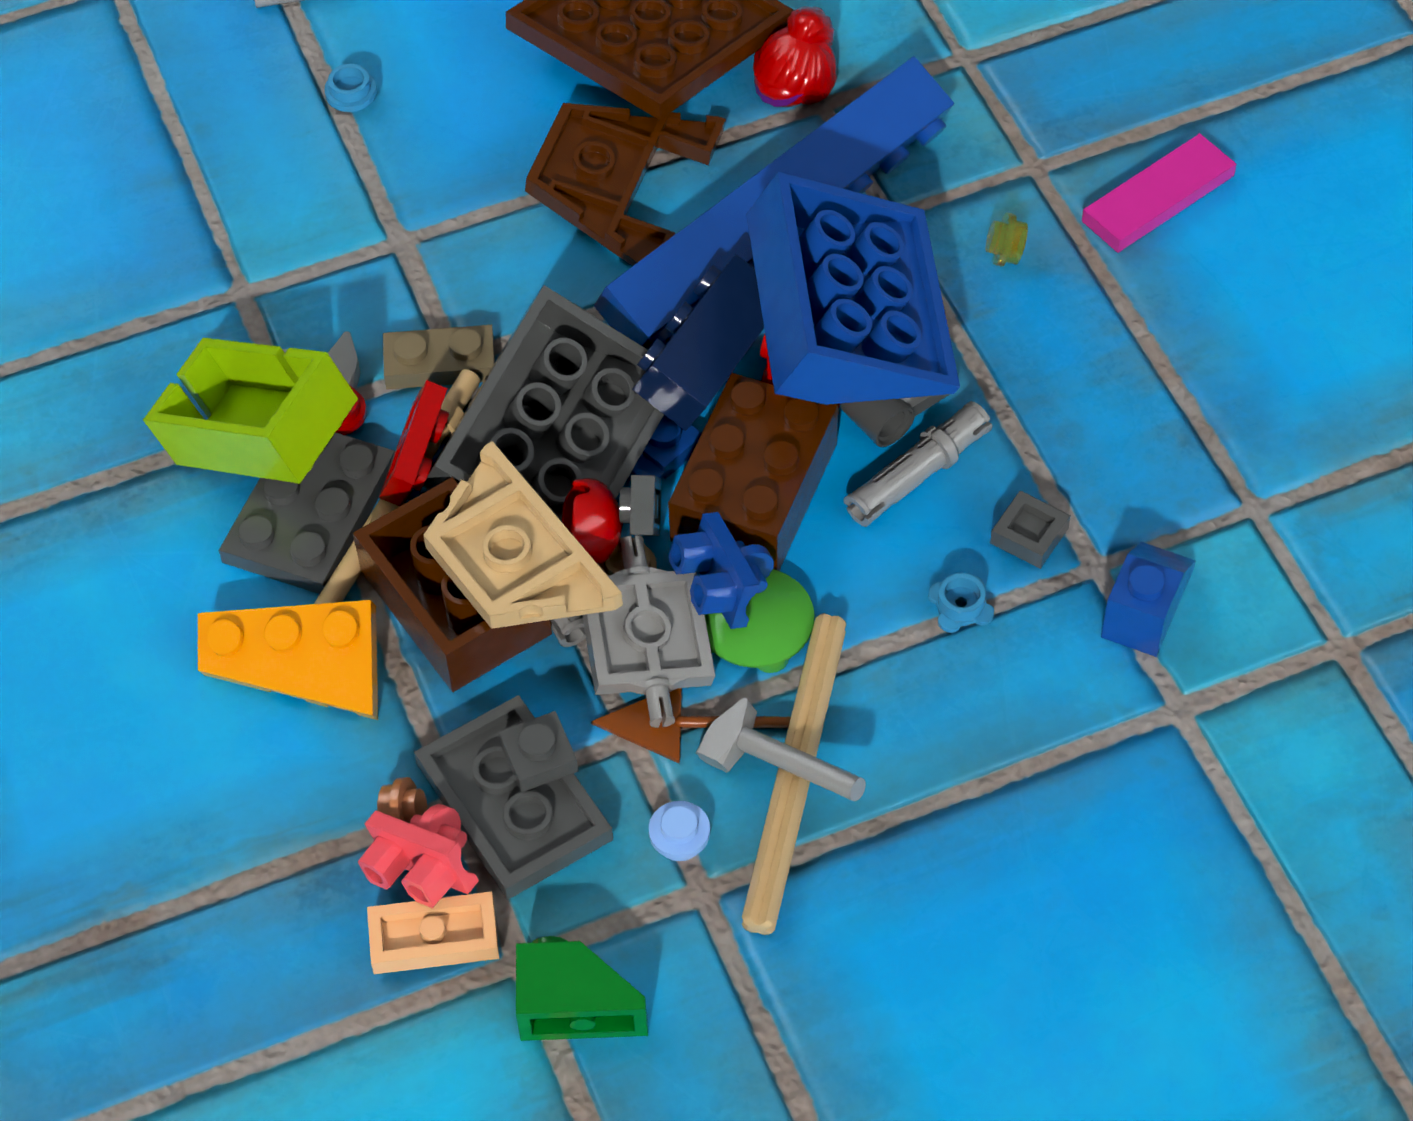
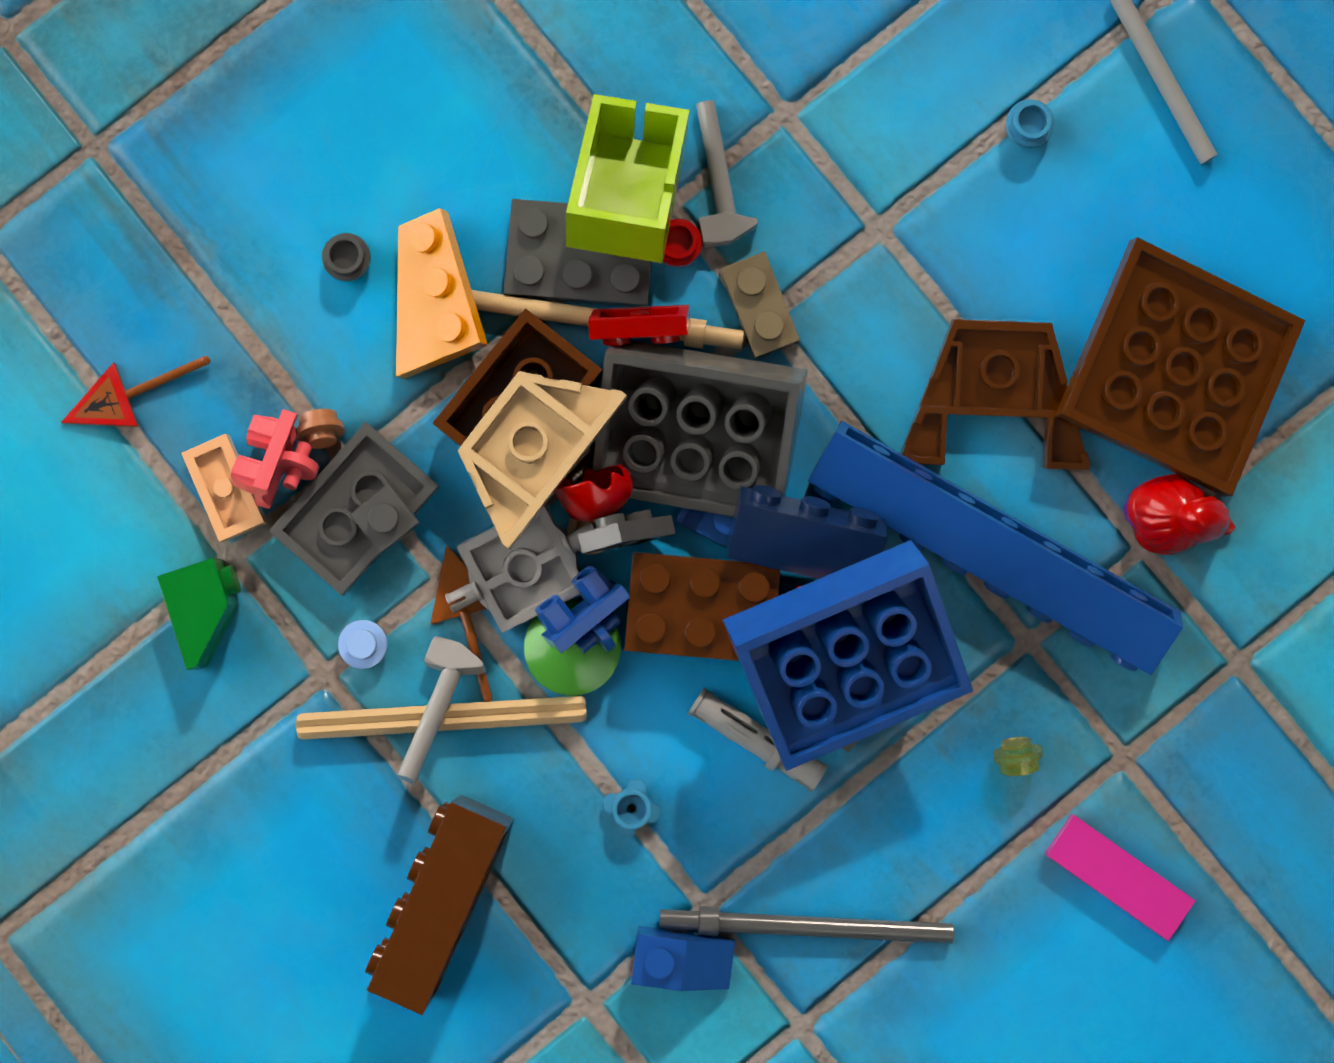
camera: 70 degrees right, 30 degrees up
dark grey plate [990,490,1071,569] -> none
none -> piece [61,356,211,427]
none -> dark grey plate [322,233,371,282]
none -> reddish brown brick [365,795,514,1015]
none -> dark grey bar [659,906,954,943]

